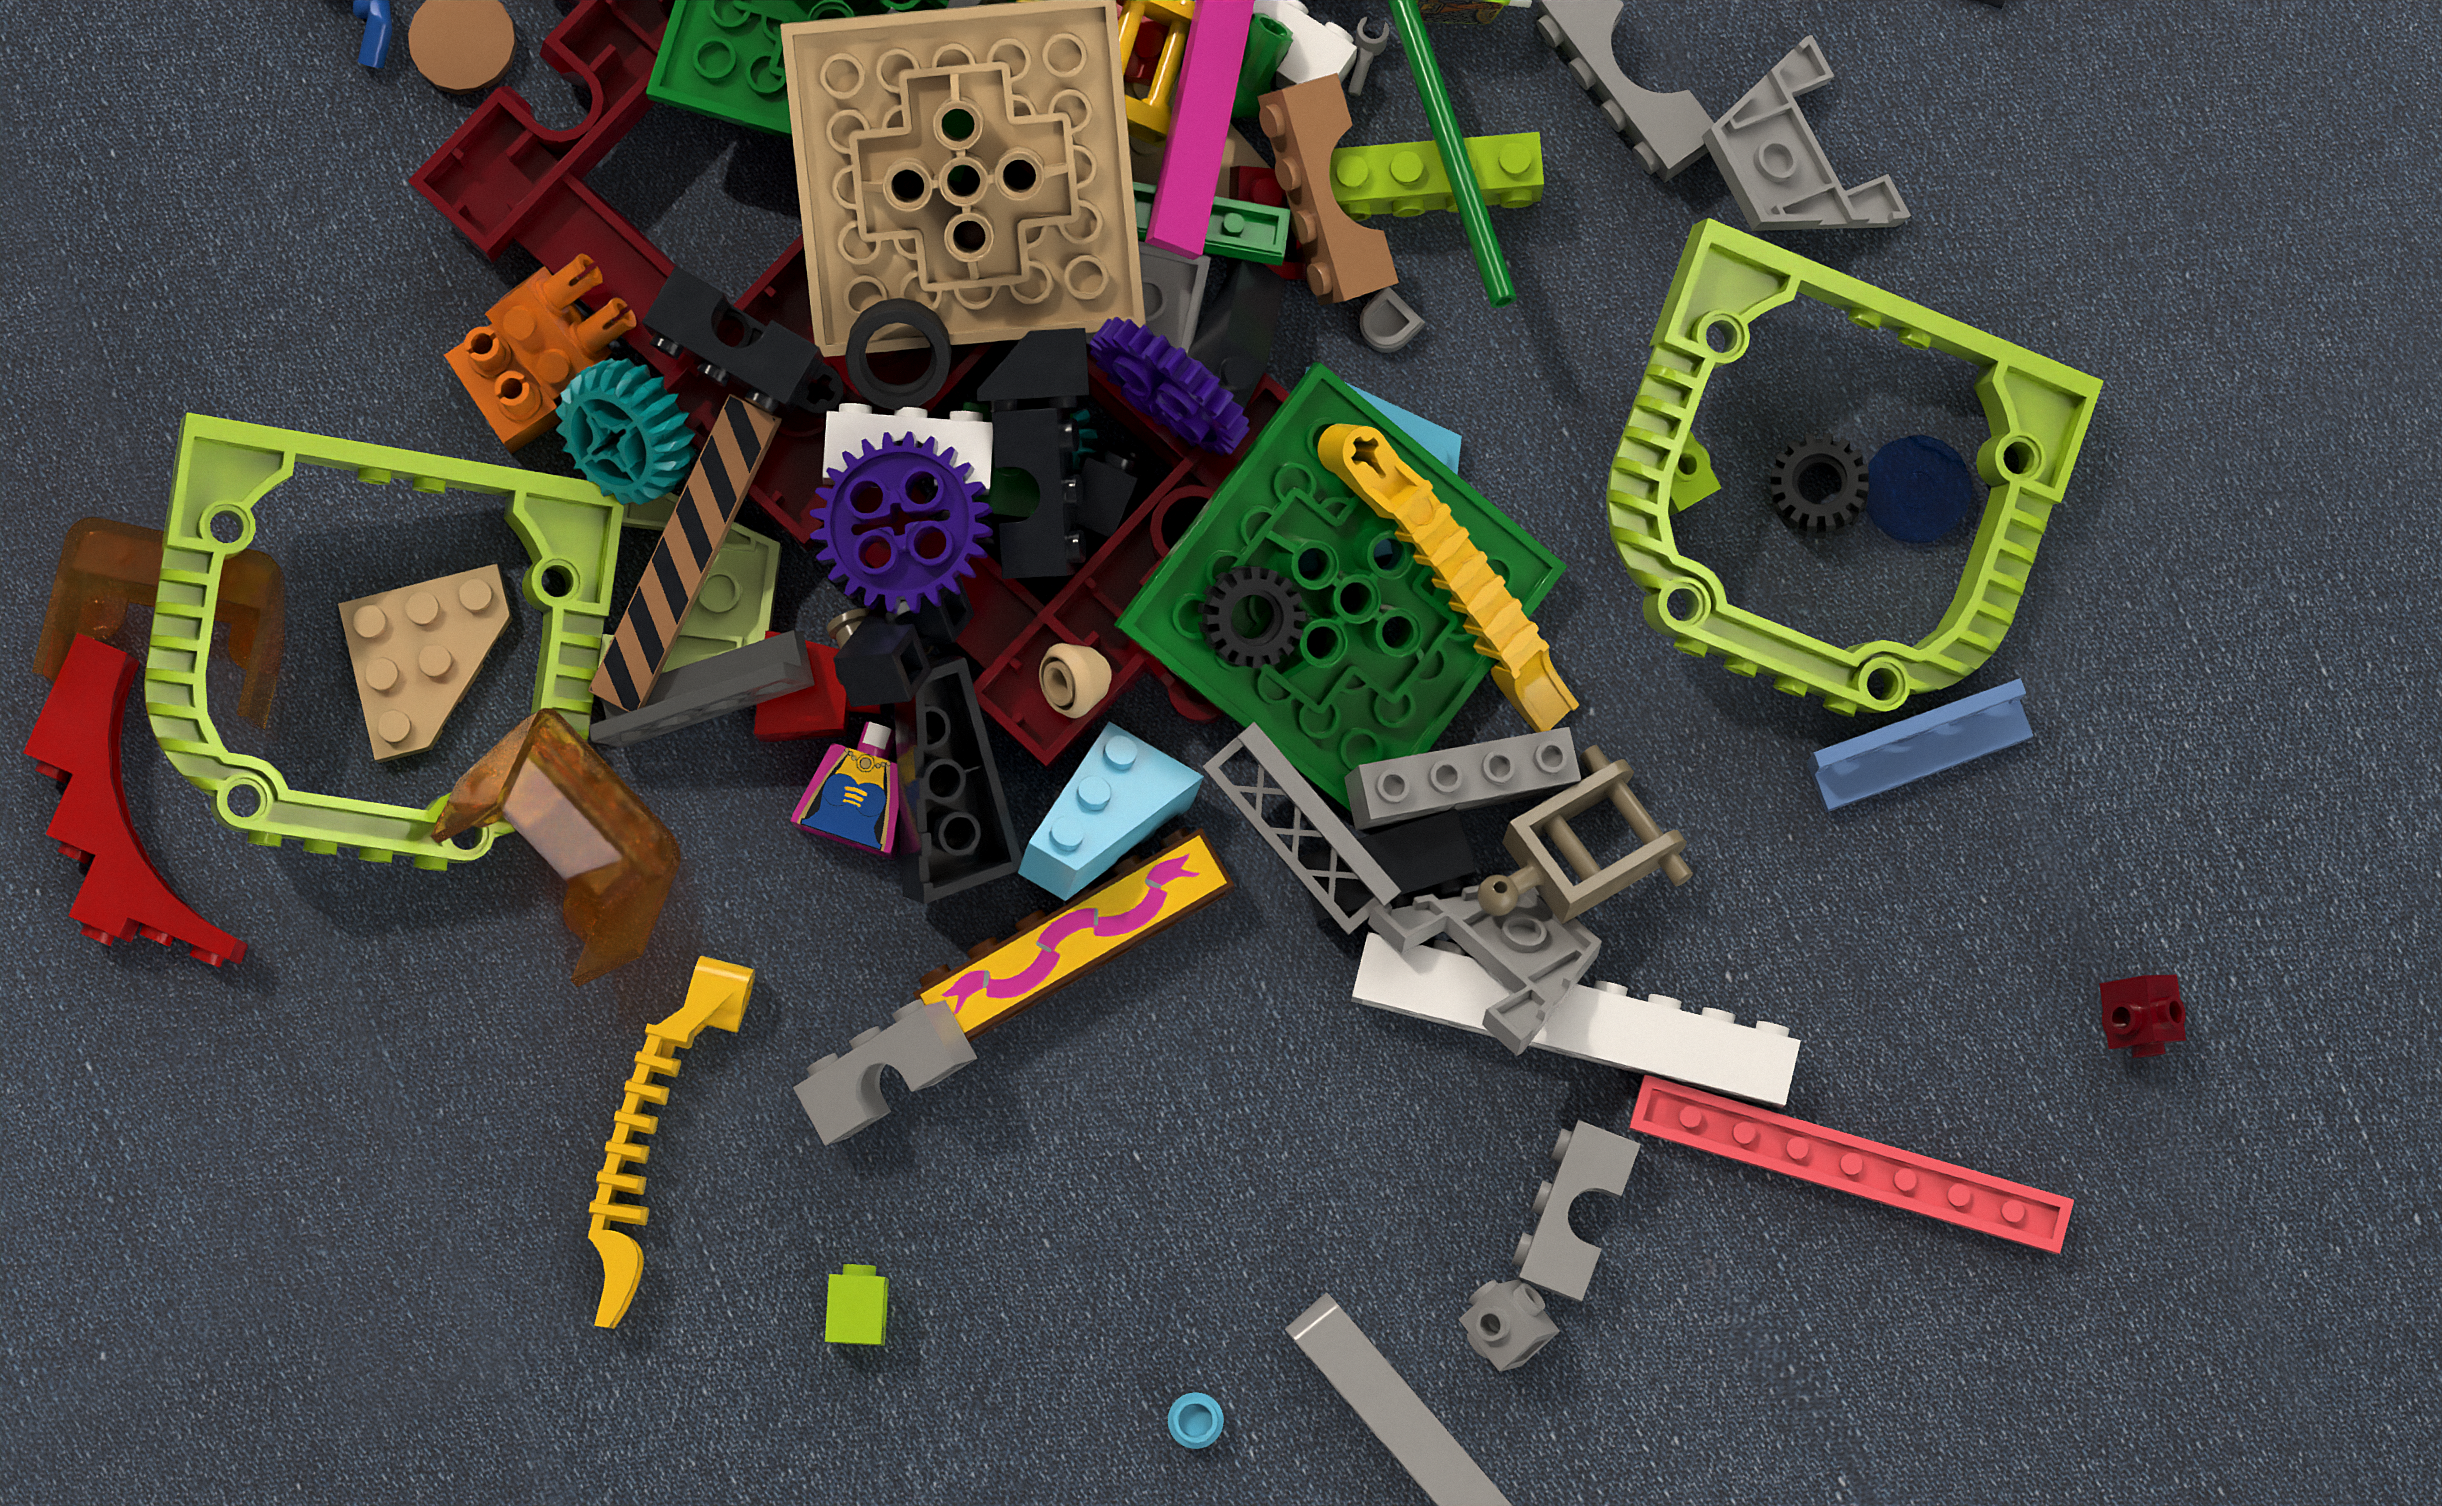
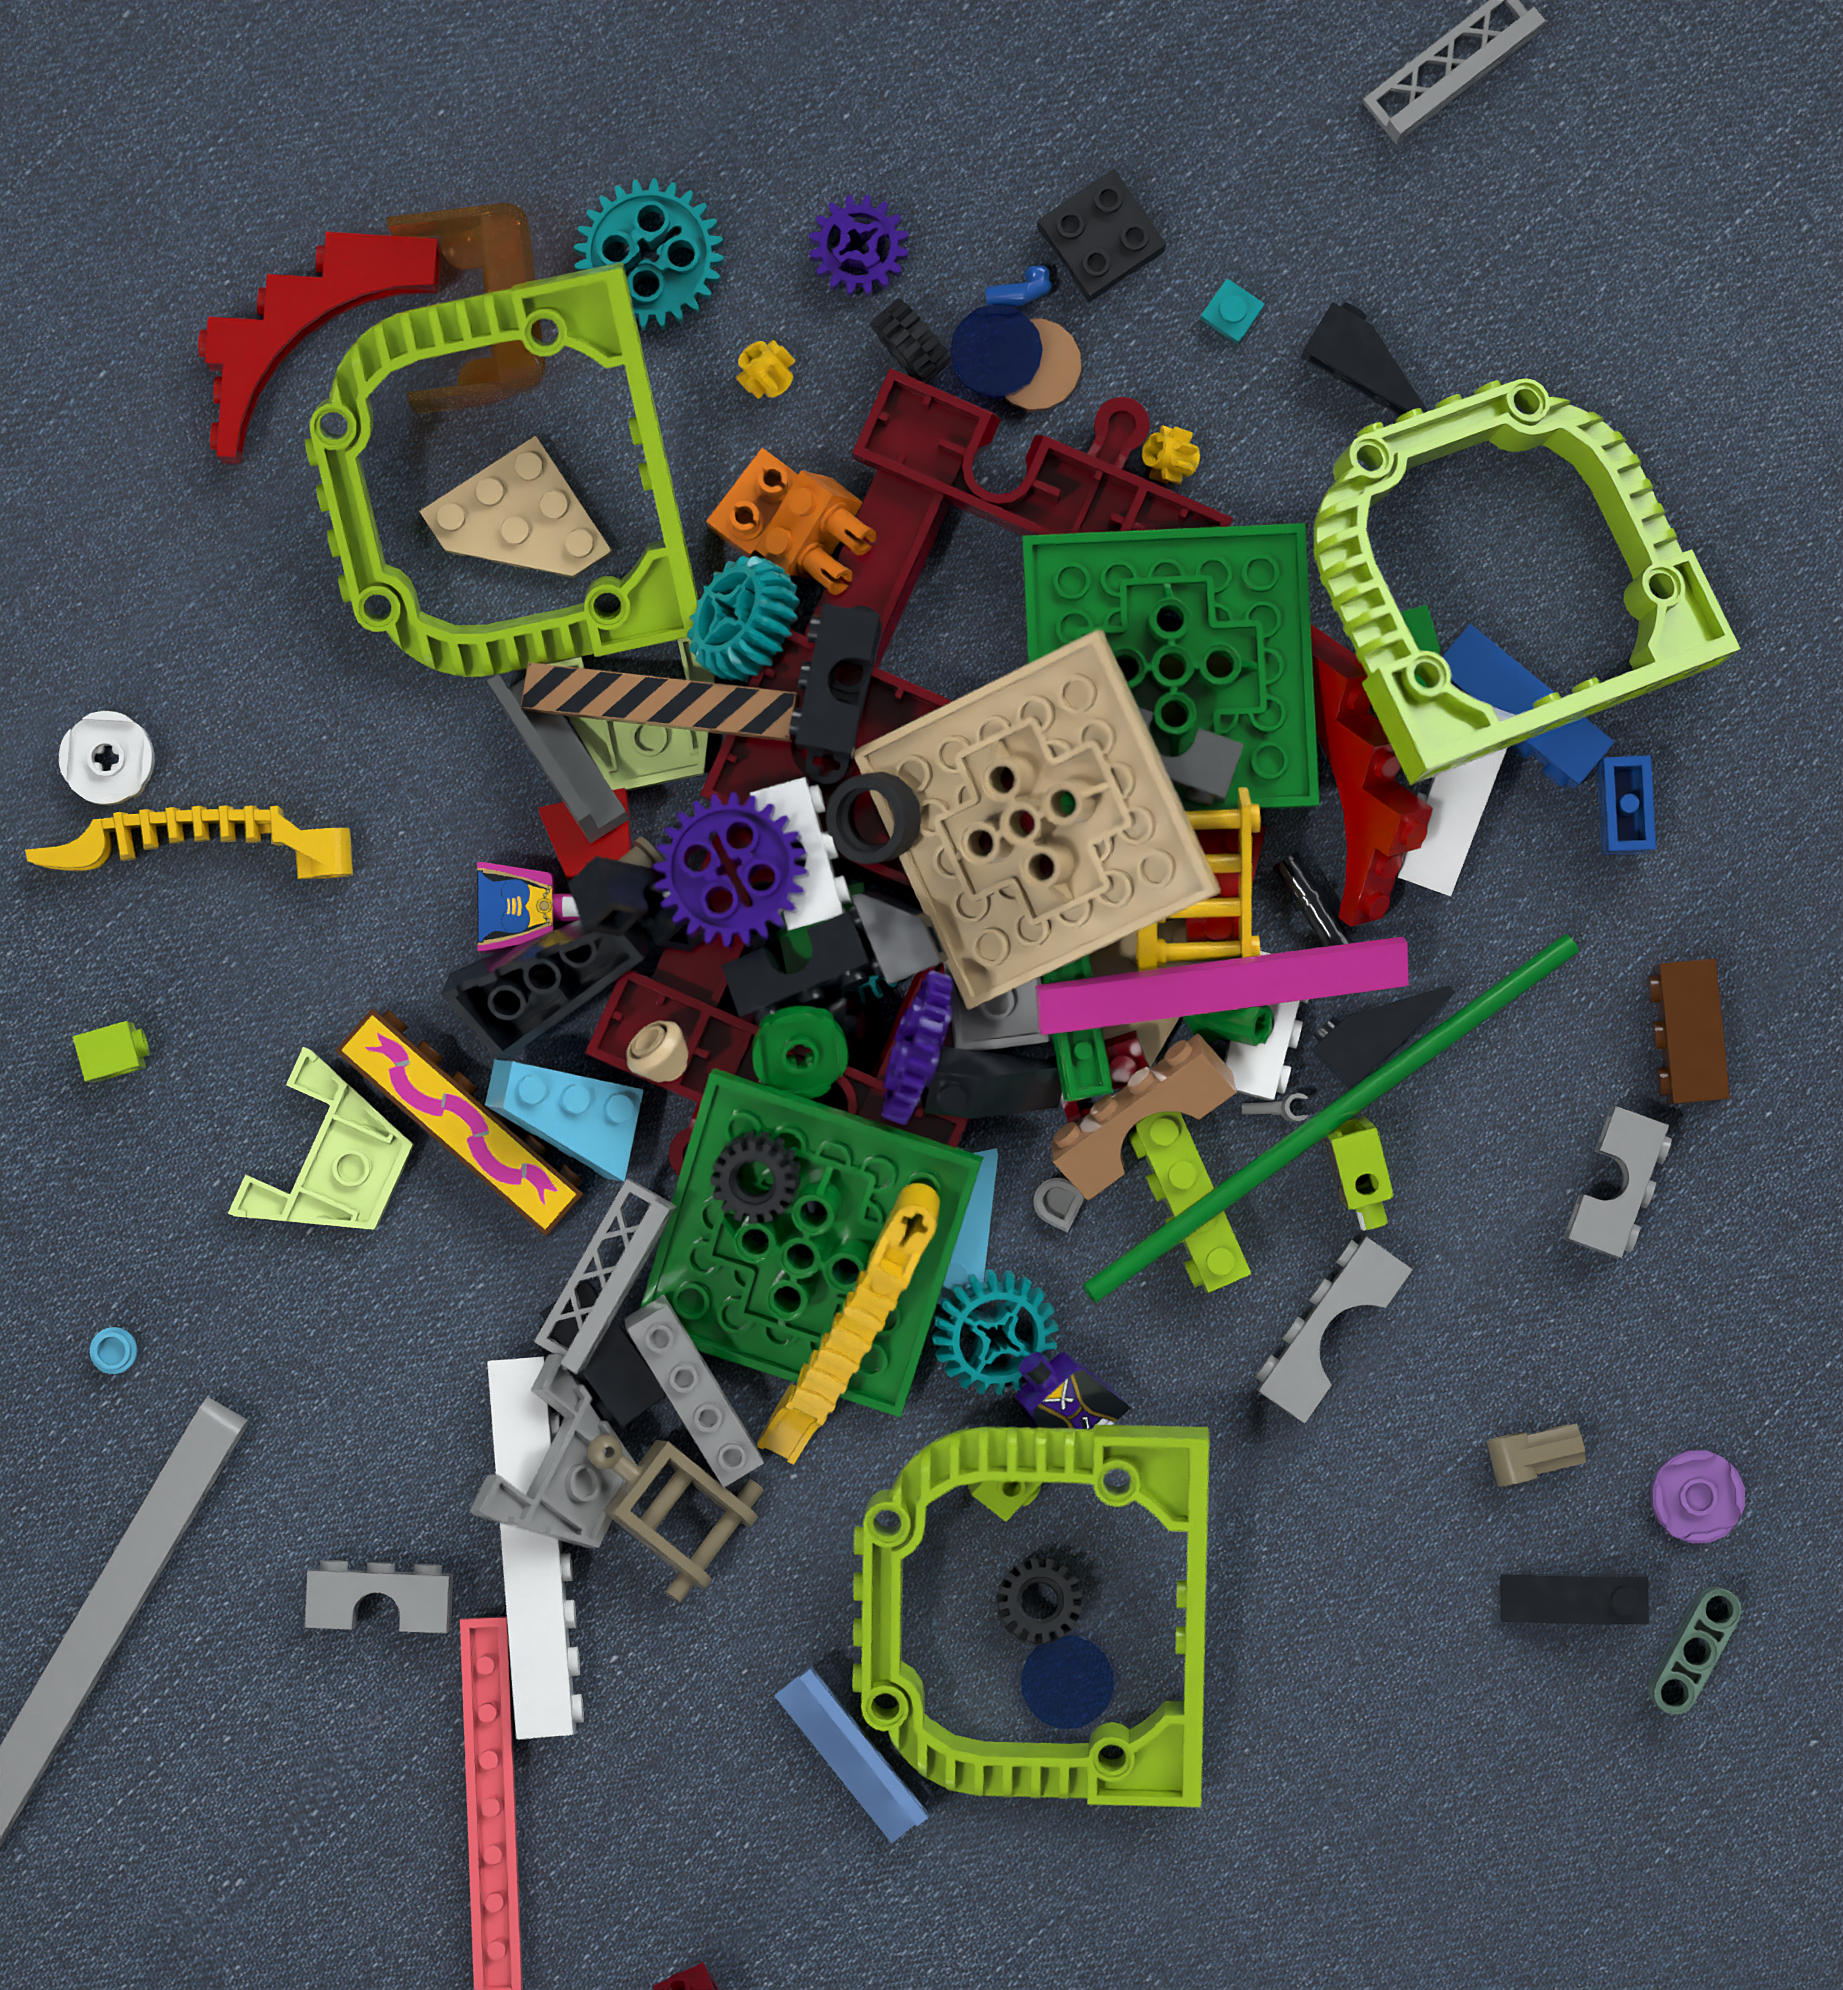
camera: 70 degrees right, 5 degrees up
clear orange windscreen [431,708,681,987] -> none
light grey arch [793,999,977,1146] -> none
light grey brick [1459,1279,1560,1372] -> none
light grey wing [1701,35,1911,231] -> none
none -> white plate [59,711,155,805]
none -> yellowish green wing [228,1047,415,1230]
none -> teal gear [574,178,725,331]
none -> yellow gear [736,340,796,399]
none -> green plate [752,1006,848,1099]
none -> dark purple gear [809,195,909,297]
none -> black tyre [869,298,952,384]
none -> teal gear [931,1269,1059,1396]
none -> clear blue tile [950,304,1043,399]
none -> torso [1016,1352,1131,1429]

